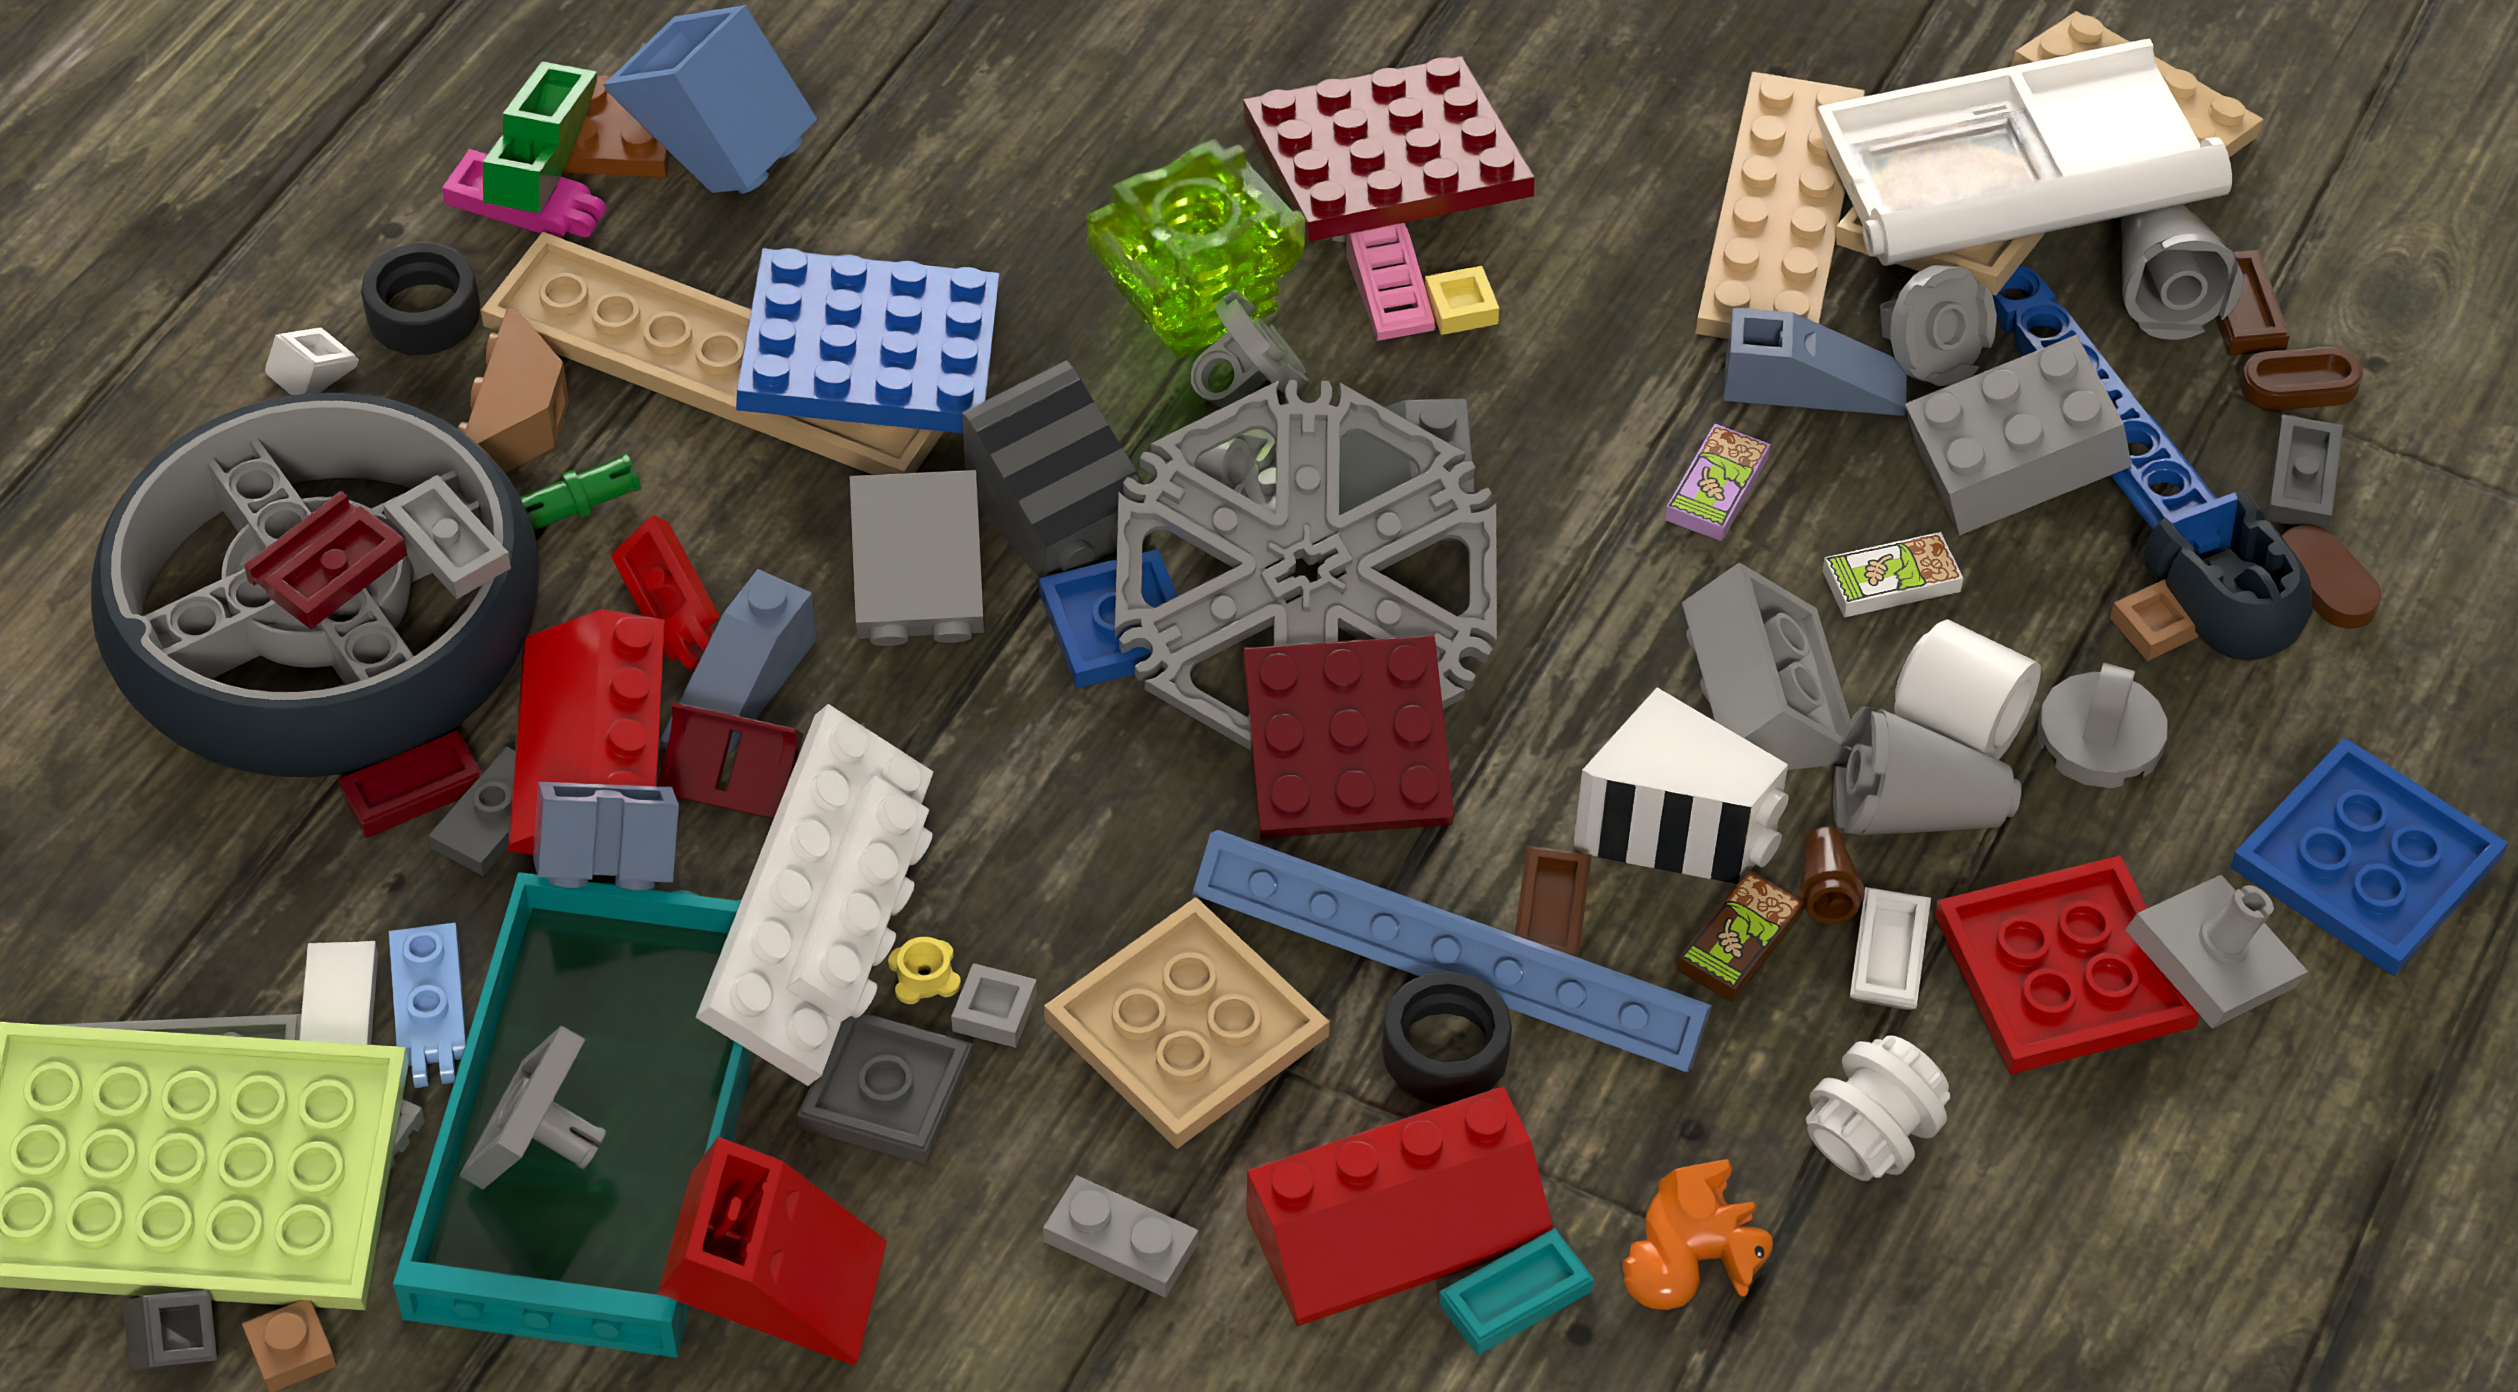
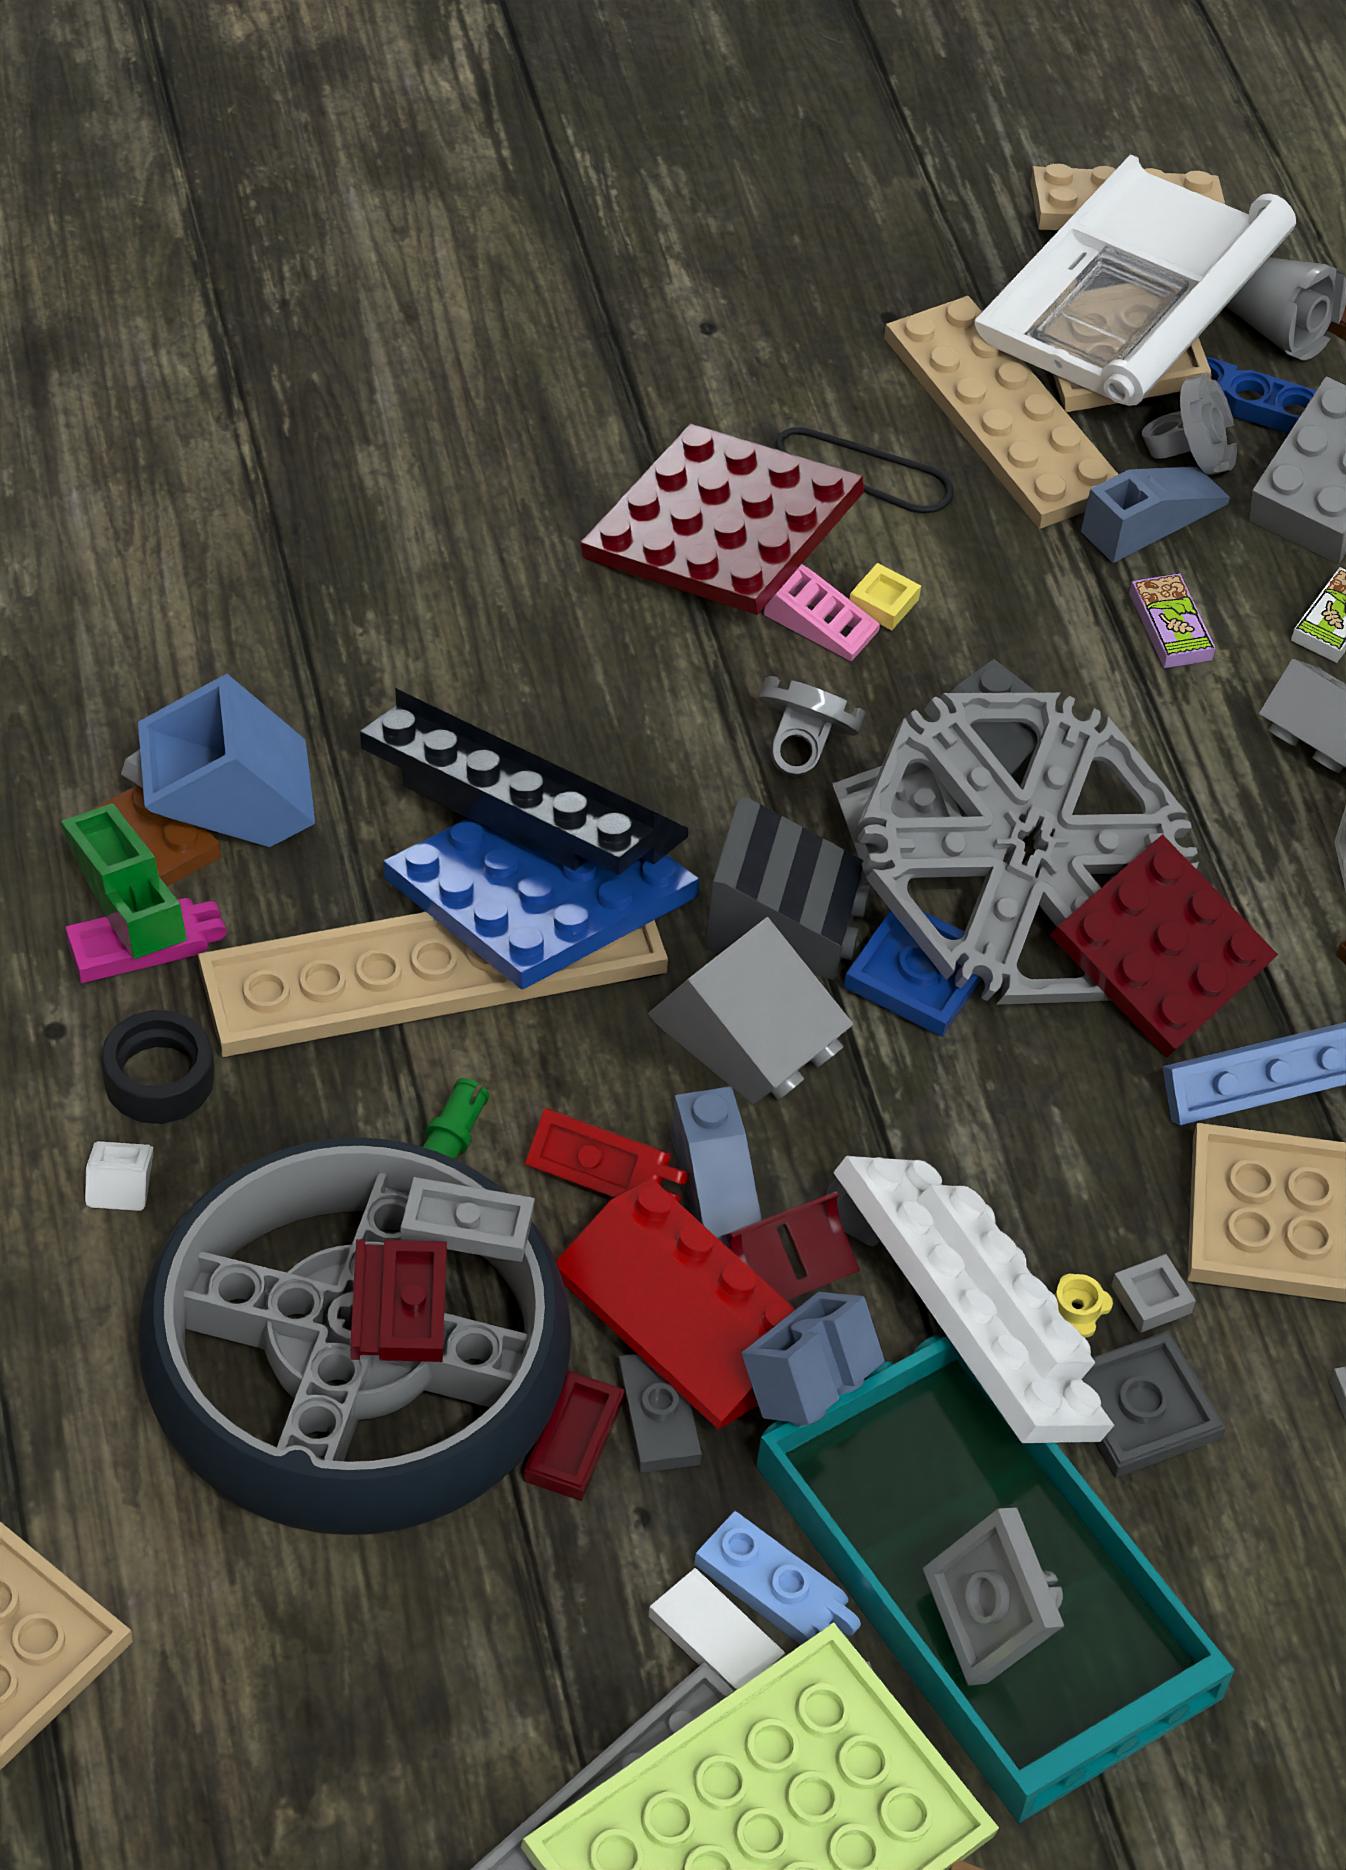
camera: 45 degrees left, 0 degrees up
medium nougat slope [458,309,569,473] -> none
red slope [657,1137,887,1365] -> none
clear neon green piece [1087,139,1305,359] -> none
none -> black slope [360,688,688,875]
none -> black piece [776,427,954,513]

